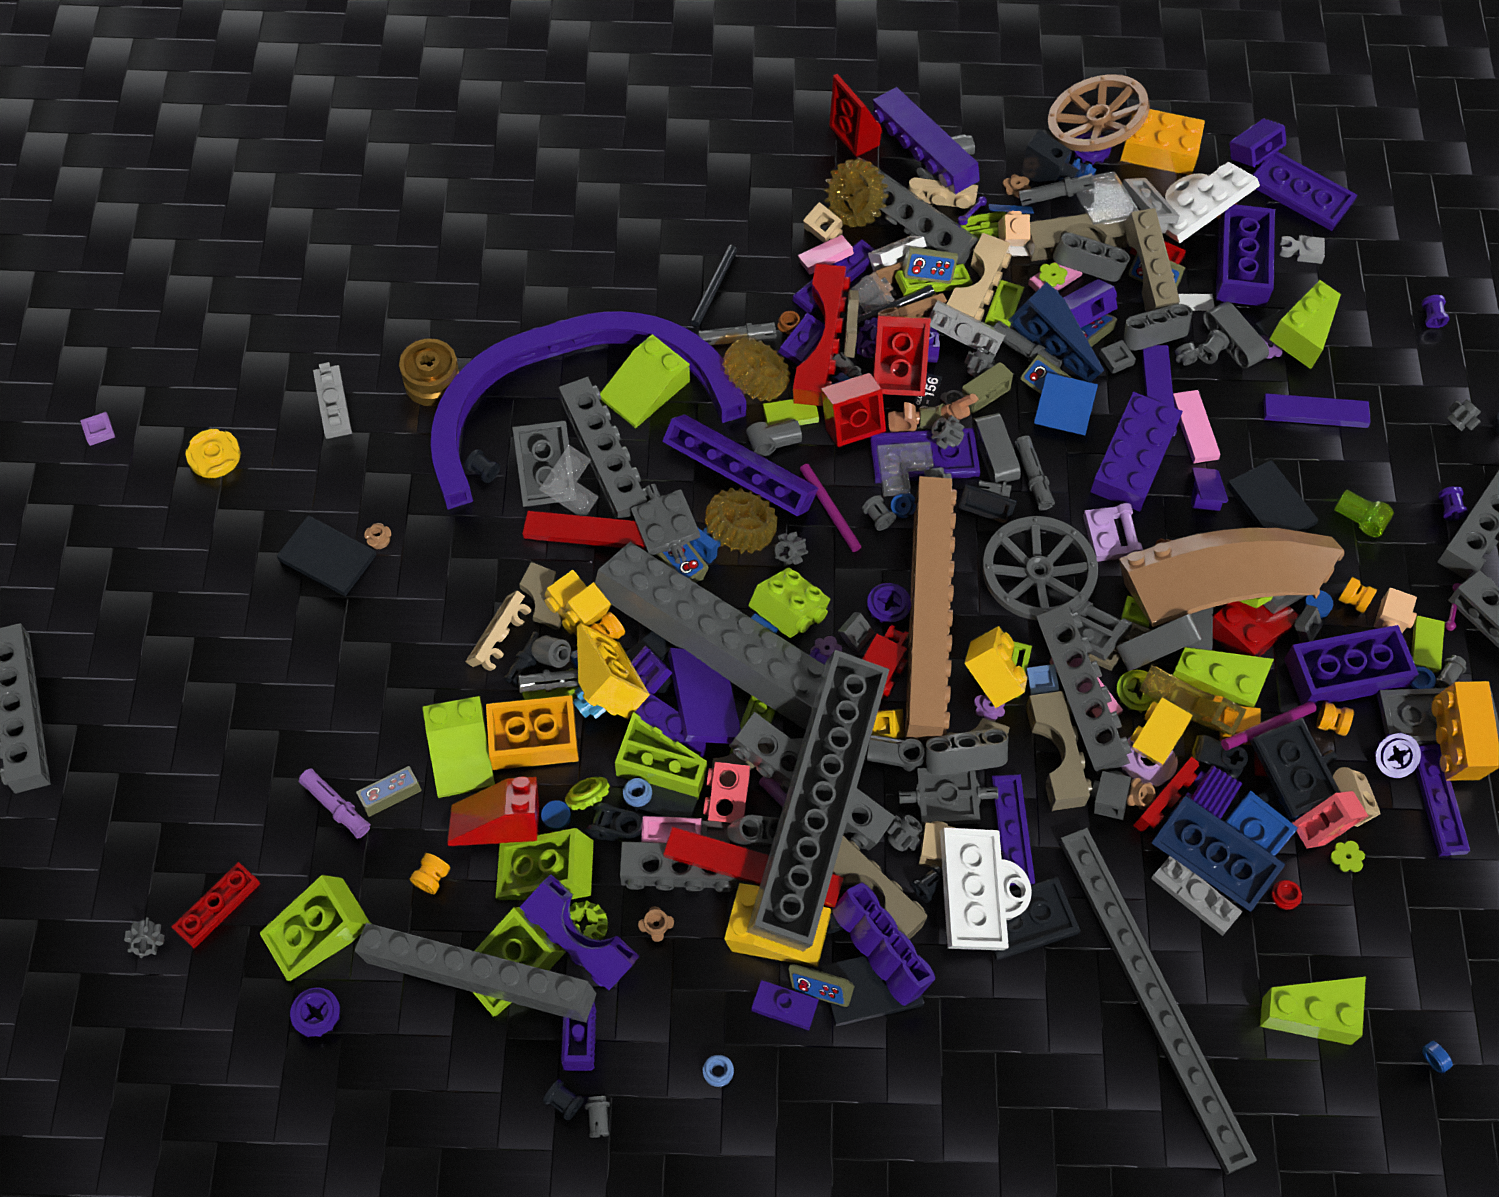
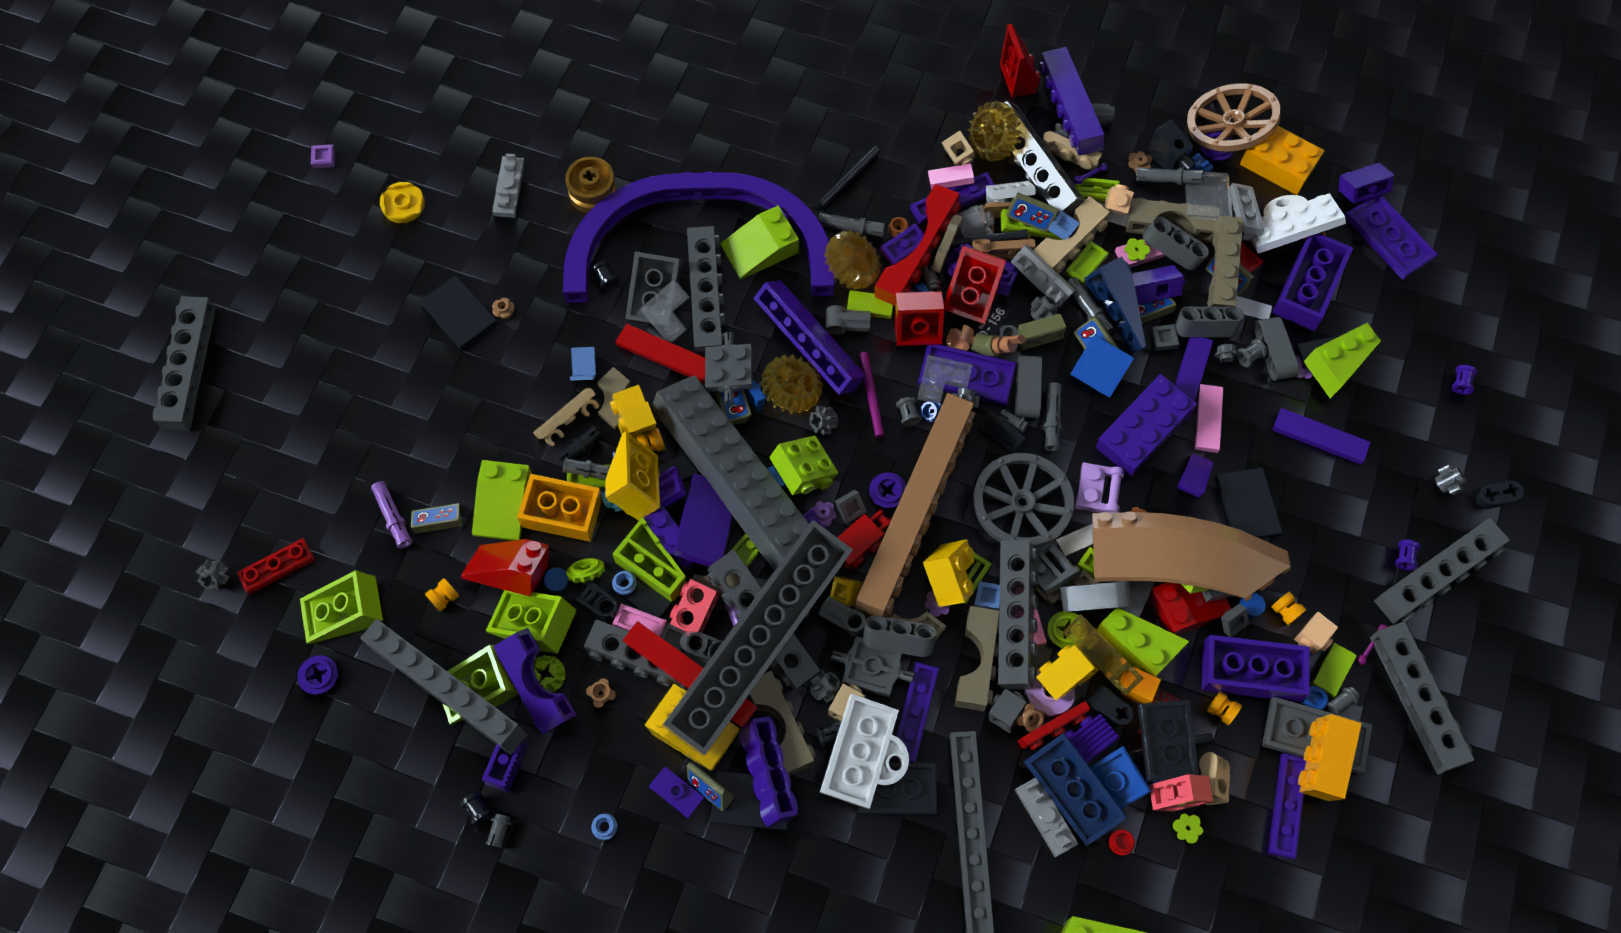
camera: 20 degrees right, 5 degrees up
dark grey brick [531,636,572,668] -> none
dark grey gear [931,415,964,450] -> none
blue sticker [989,204,1034,214] -> none
magenta bar [1221,701,1316,750] -> none
light grey plate [1280,235,1324,264] -> none
clear neon green piece [1334,490,1394,537] -> none
gear [1374,732,1421,778] -> none
none -> medium blue bracket [570,347,596,380]
none -> medium blue plate [1048,211,1079,240]
none -> white sticker [1056,524,1093,556]

